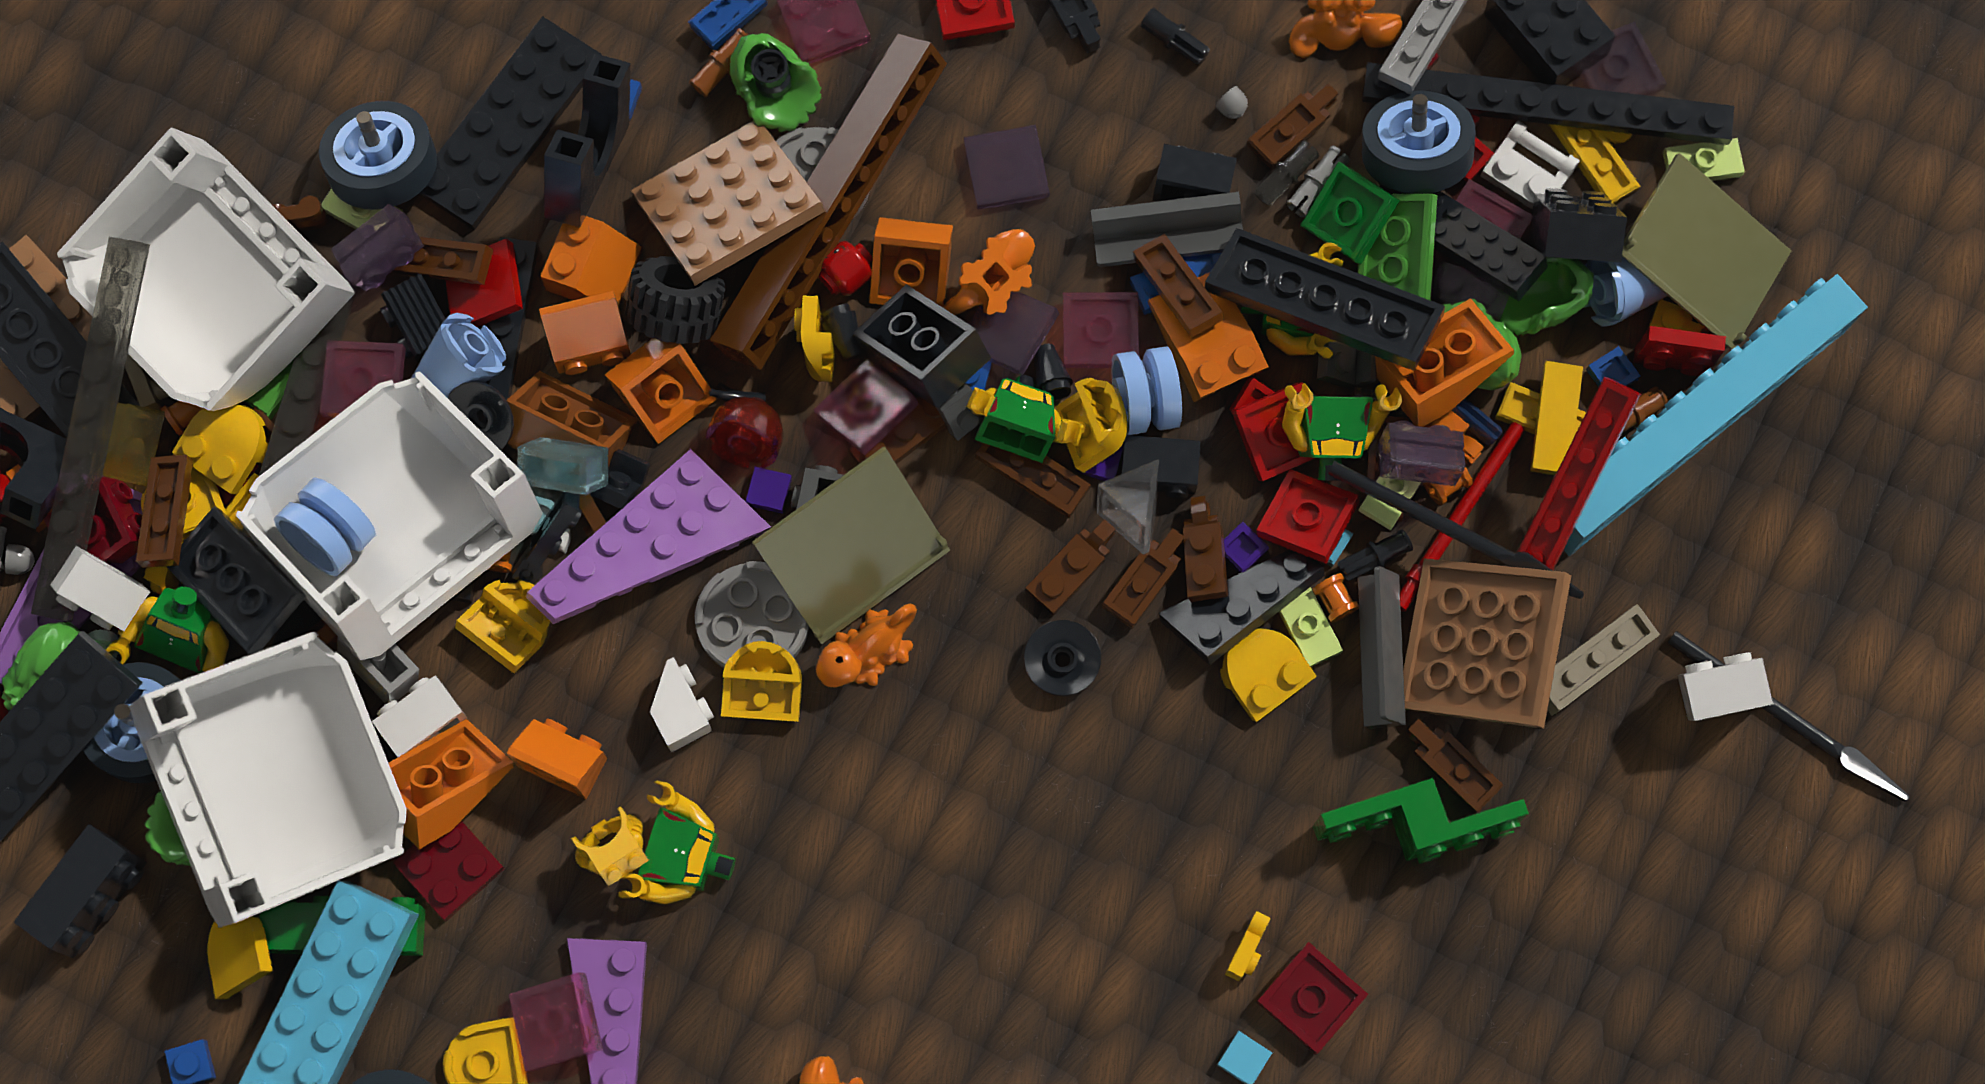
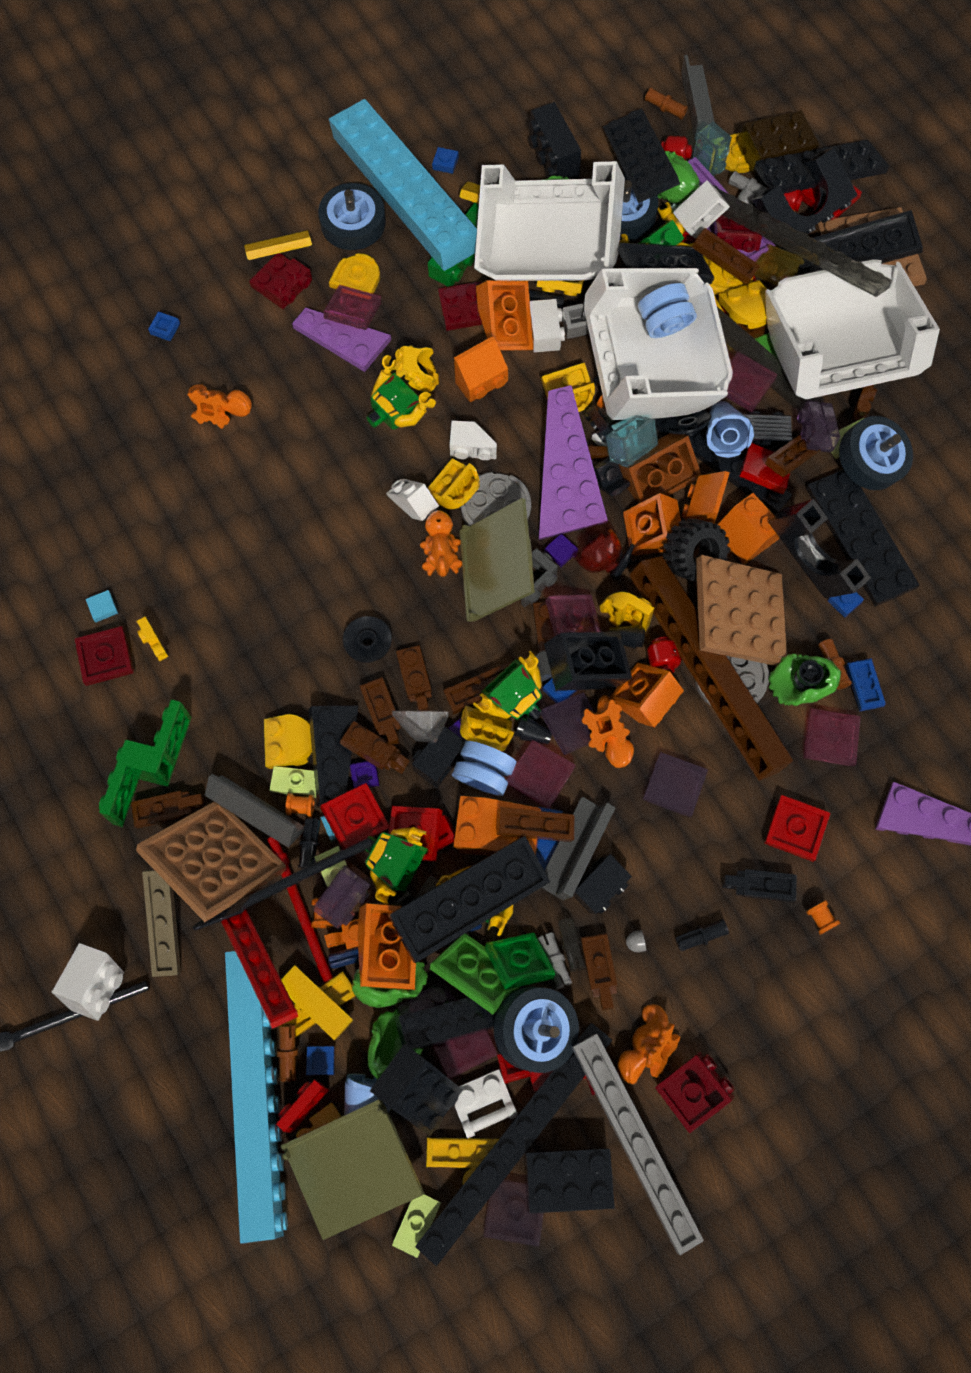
camera: 125 degrees right, 5 degrees down
none -> white slope [386,479,439,521]

